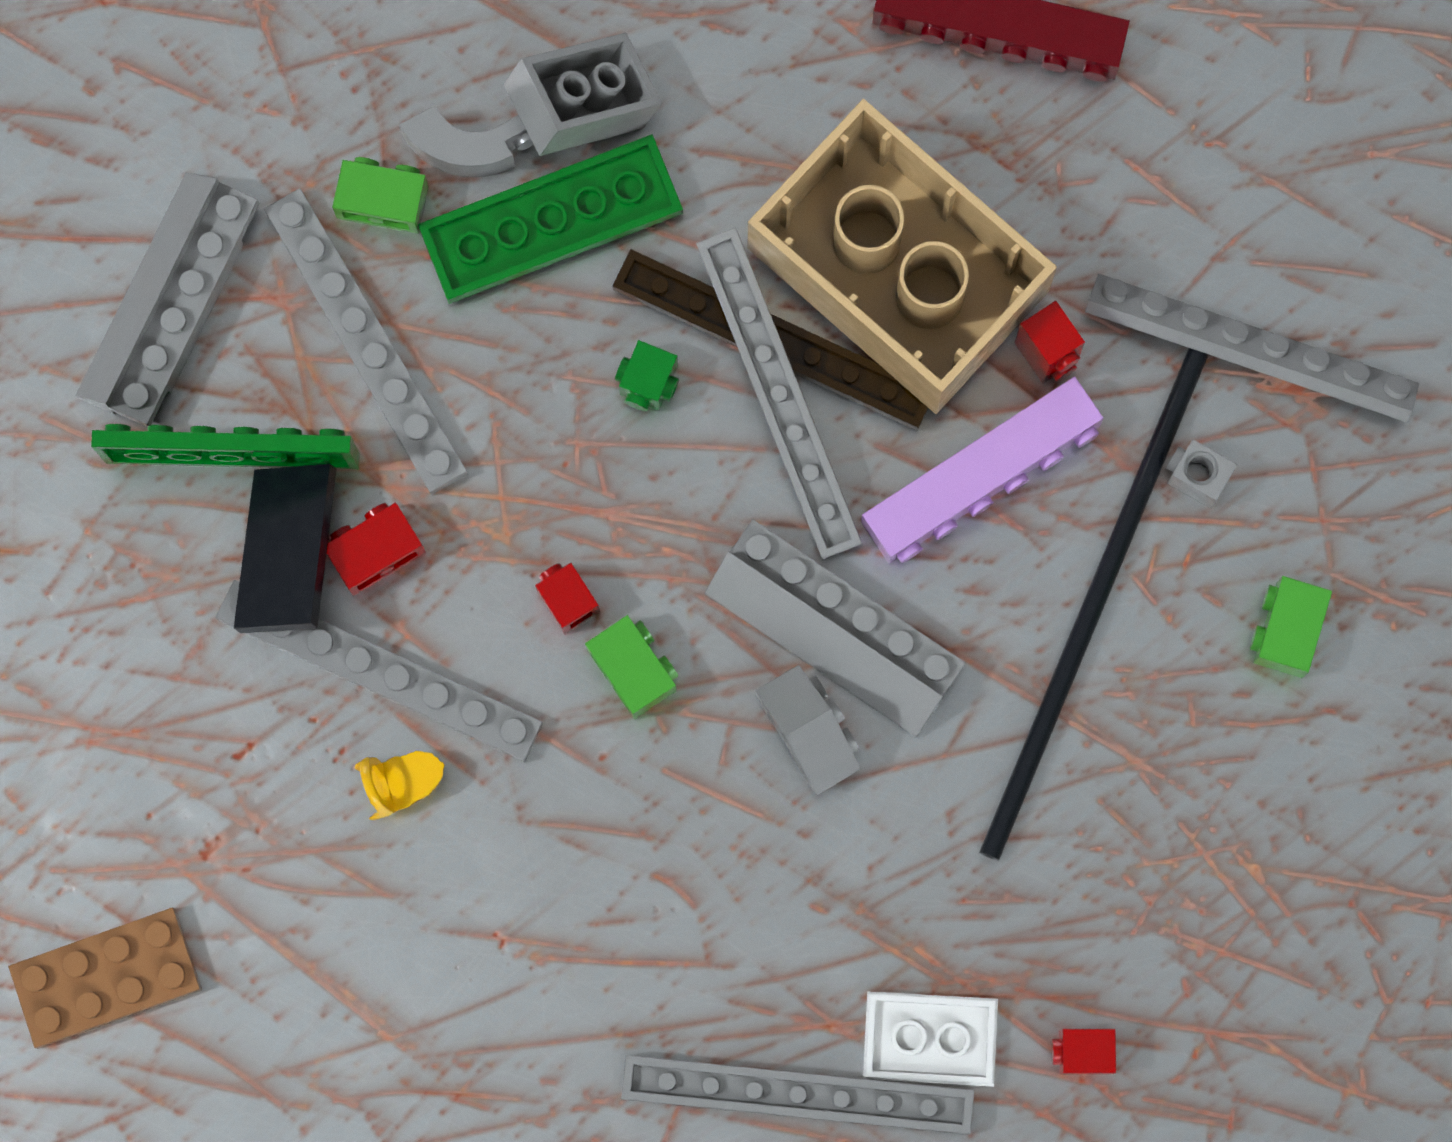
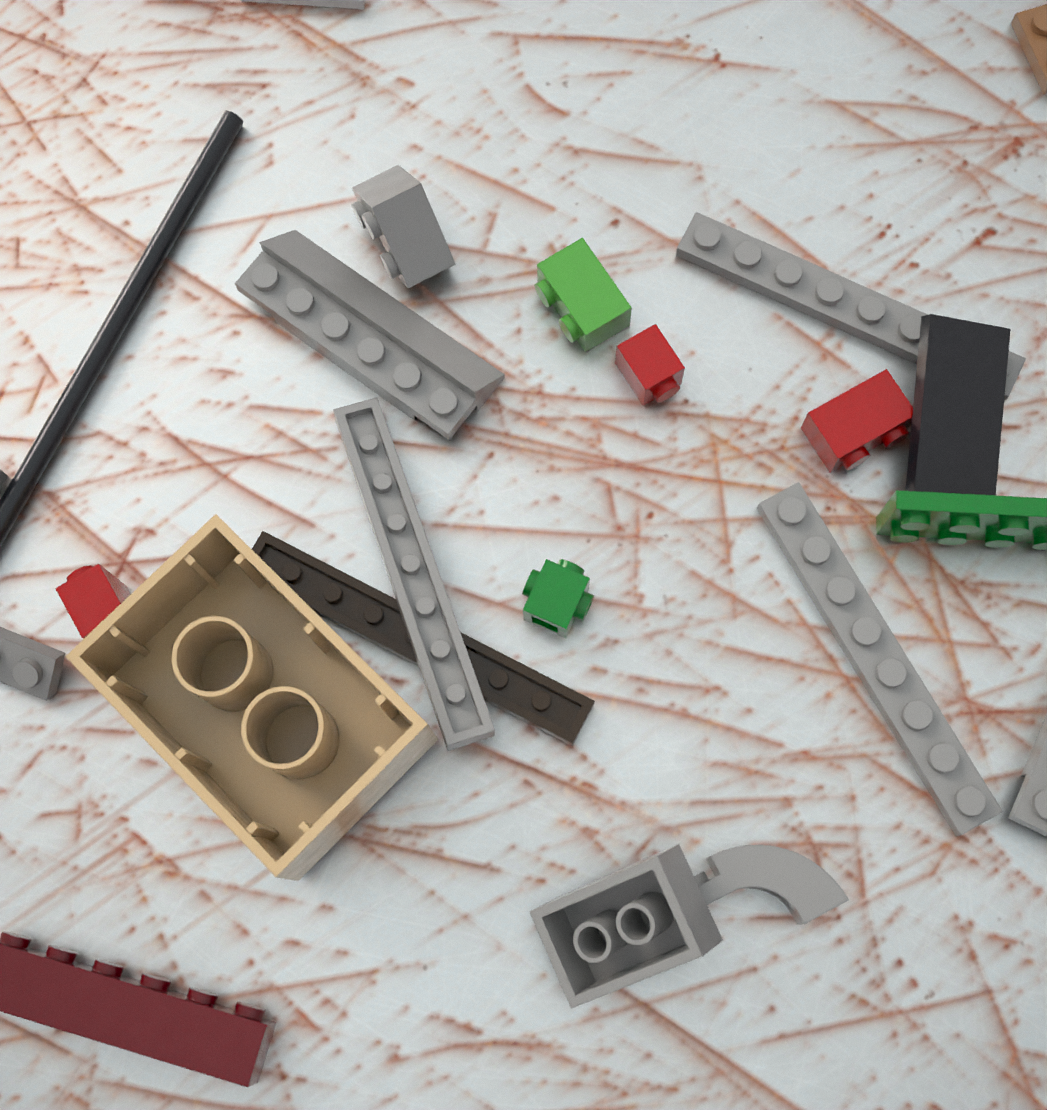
camera: 175 degrees left, 5 degrees down
bright green brick [332,157,429,234] -> none
yellow piece [355,751,445,820] -> none
green plate [418,134,683,304] -> none
lavender brick [861,376,1104,564] -> none

